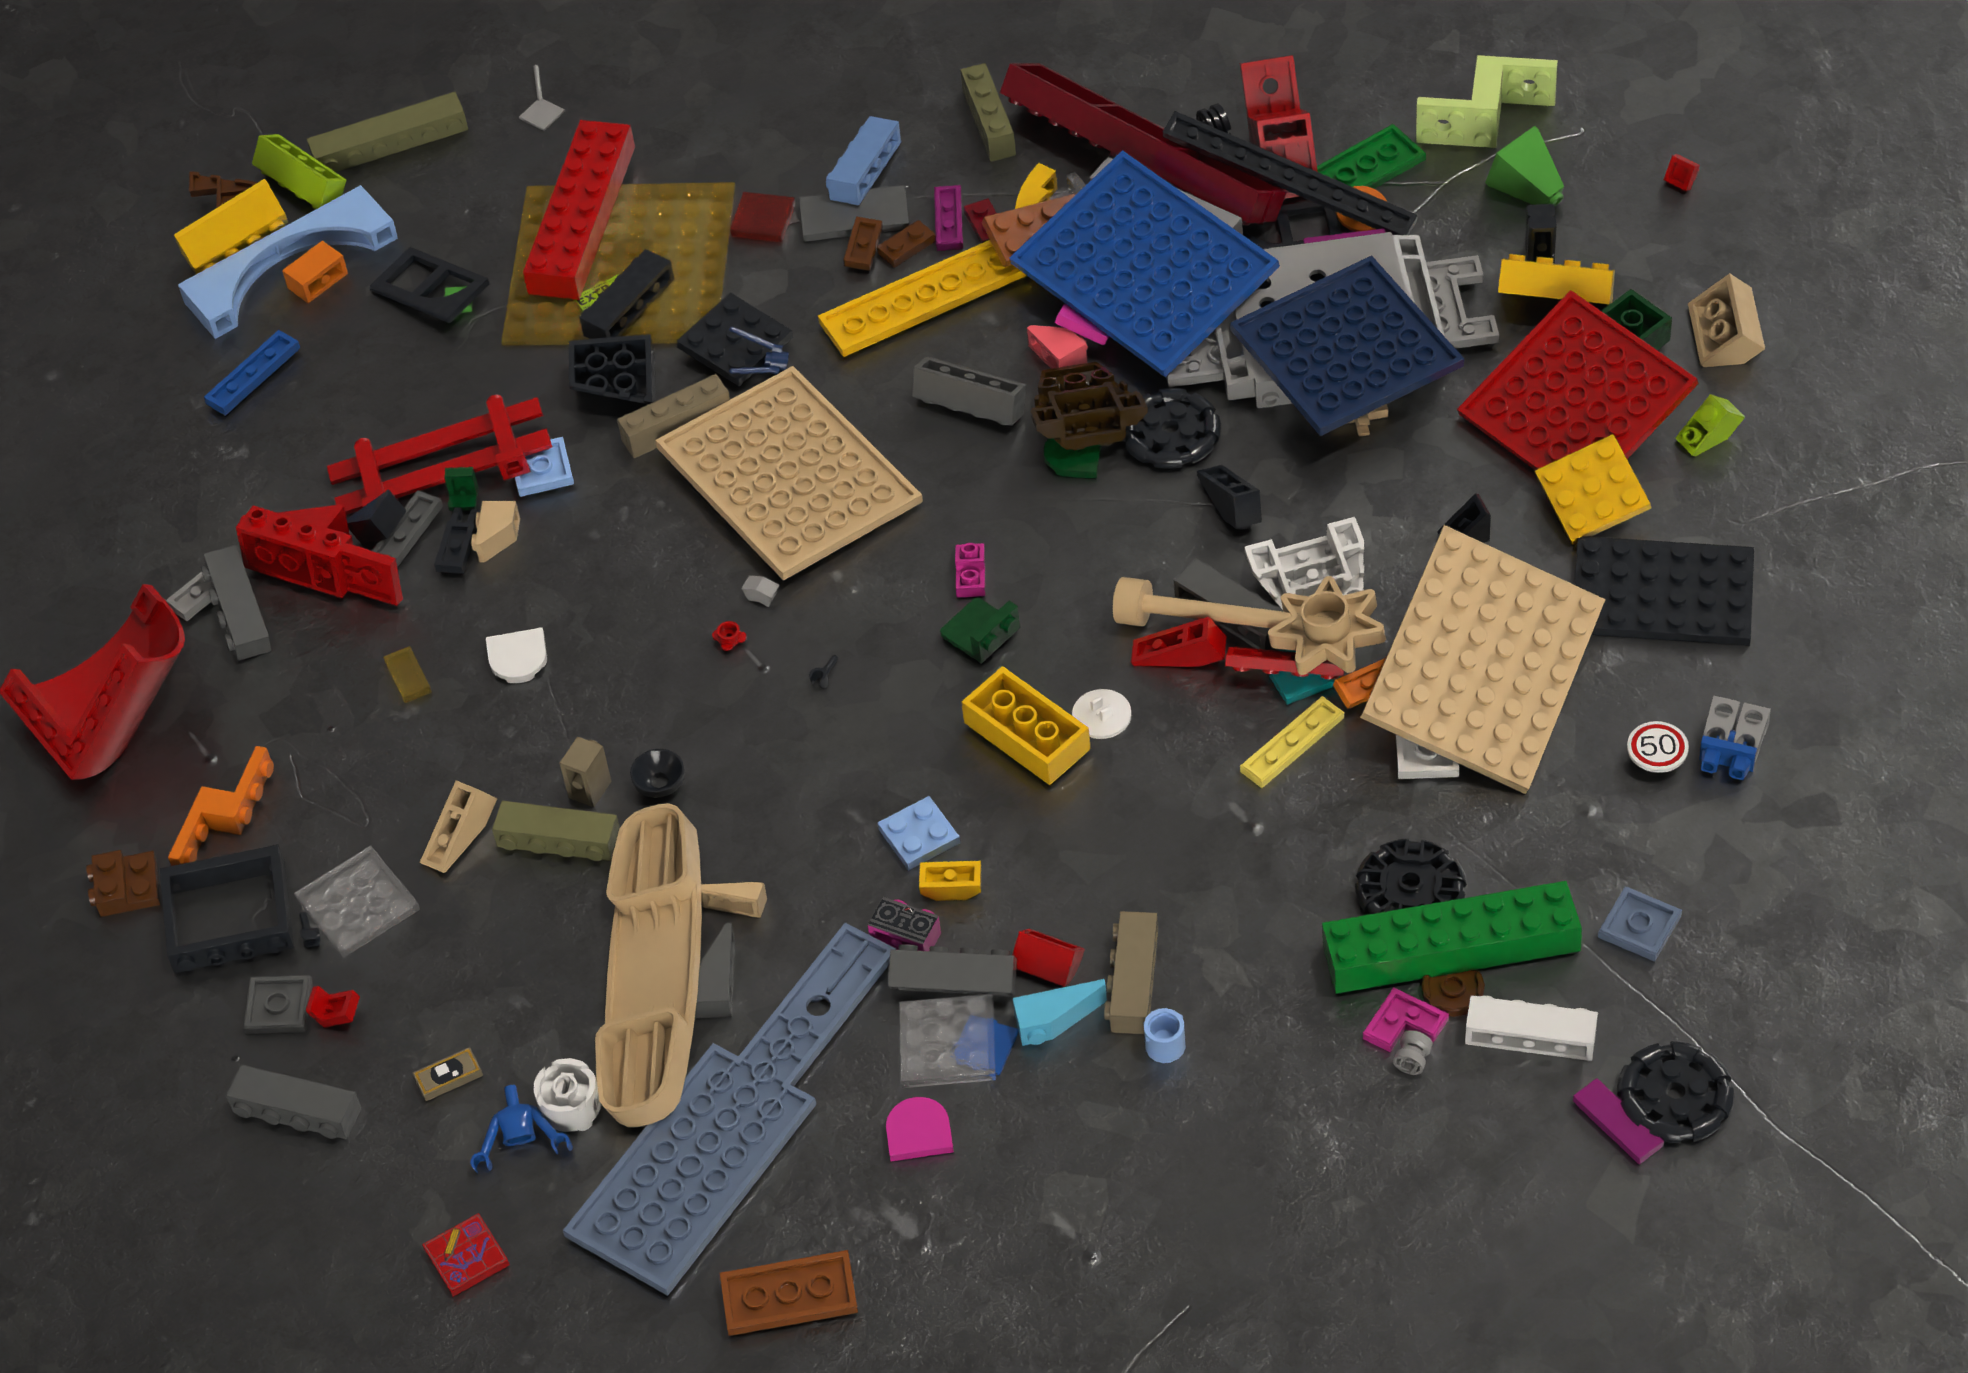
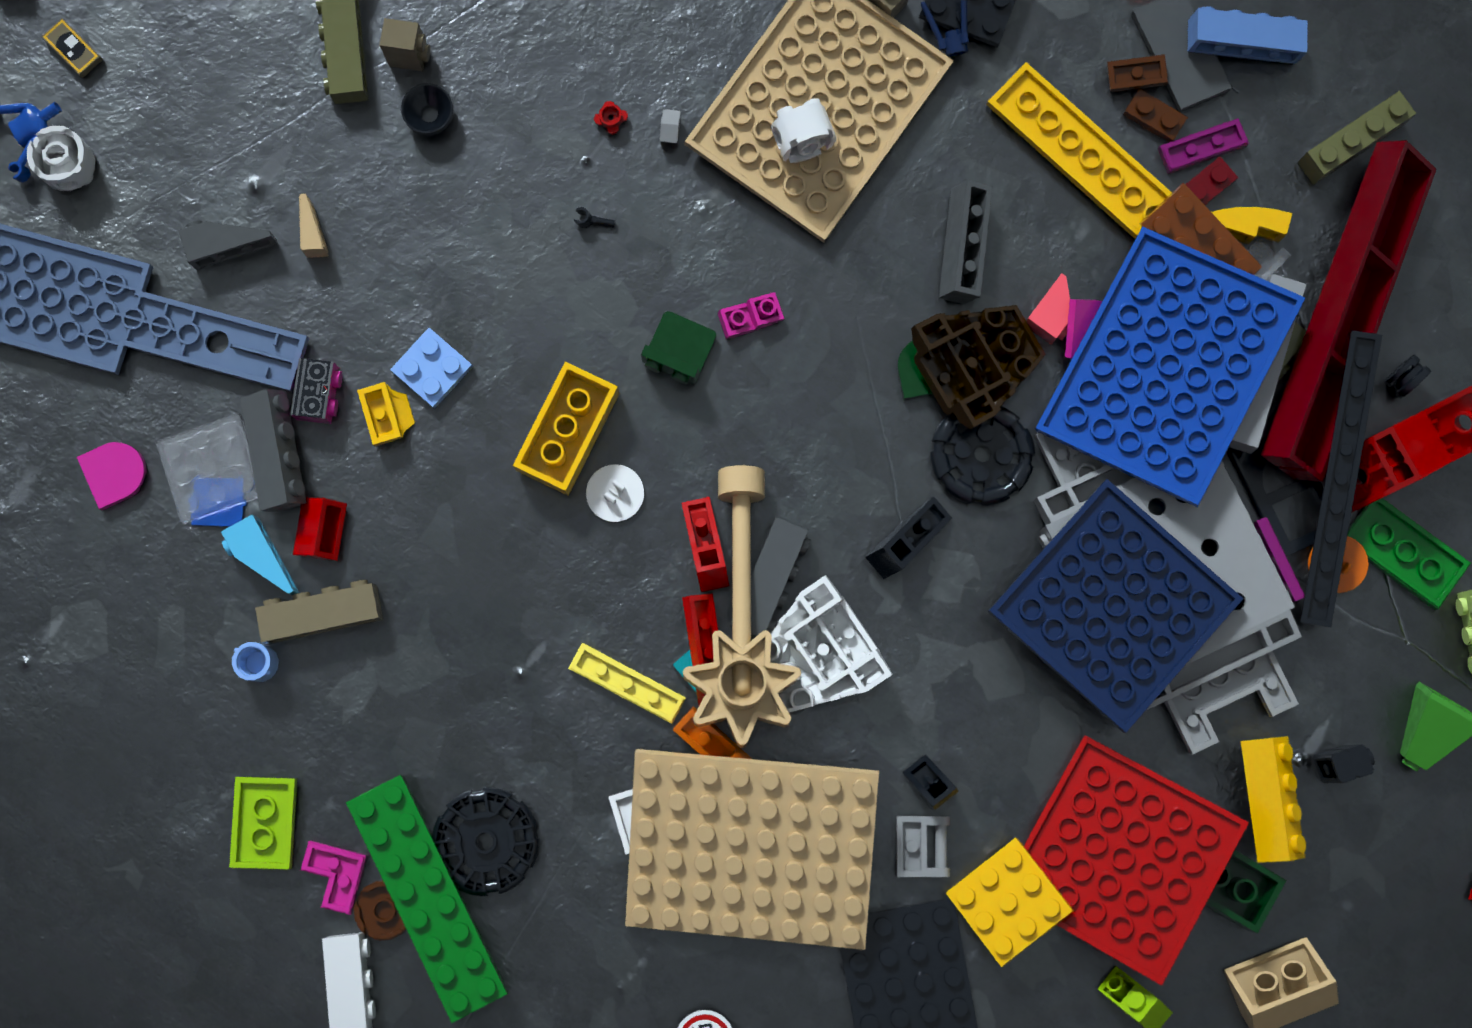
camera: 65 degrees right, 30 degrees up
tan piece [595,803,702,1127] -> none
light grey wheel [1393,1030,1433,1075] -> none
none -> lime plate [229,777,297,869]
none -> white brick [771,98,836,163]
none -> light grey plate [896,816,950,877]

